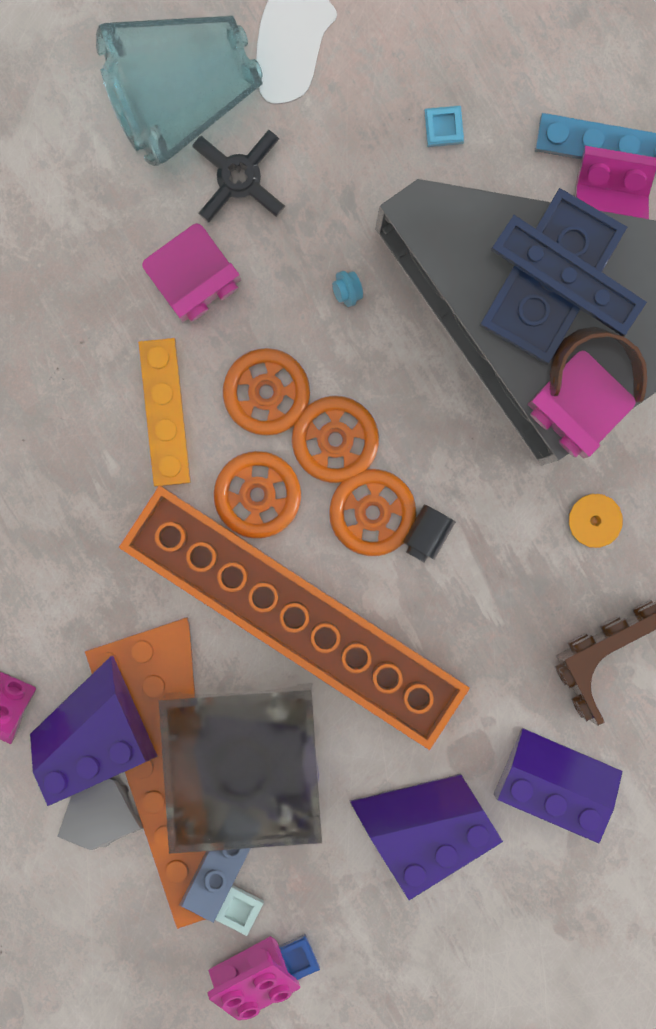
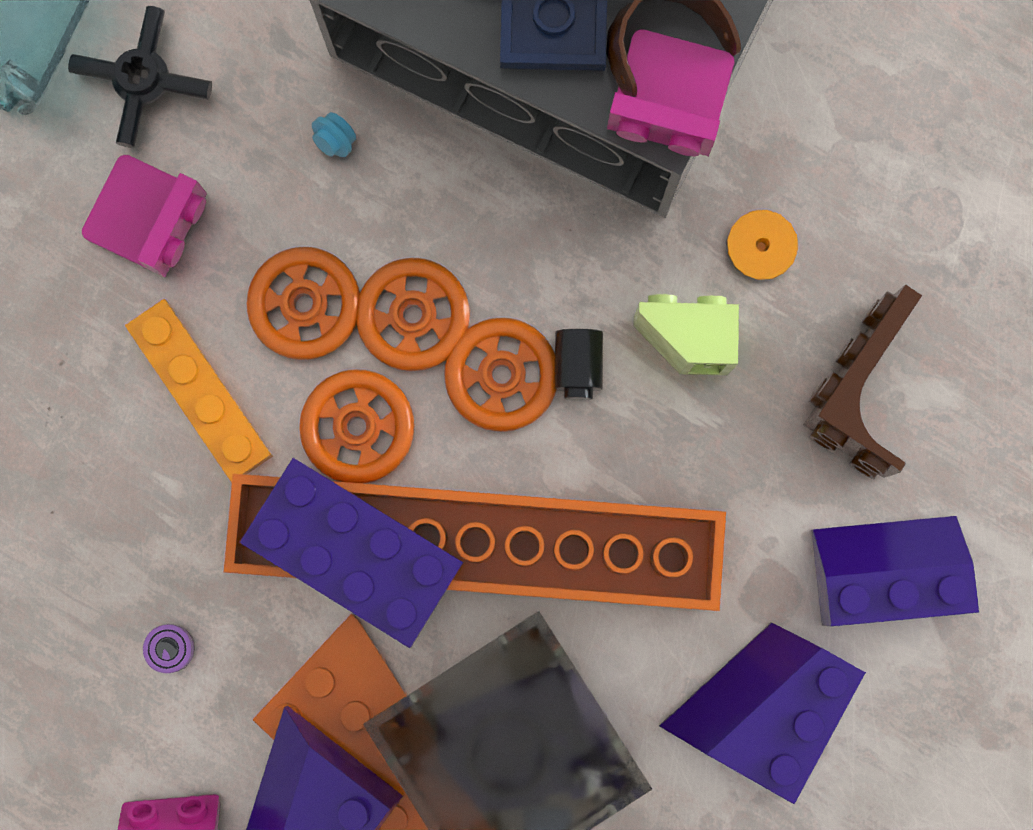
camera: 25 degrees left, 5 degrees down
none -> medium lavender tile [143,624,194,673]
none -> dark purple plate [239,458,463,648]
none -> yellowish green slope [633,294,739,376]

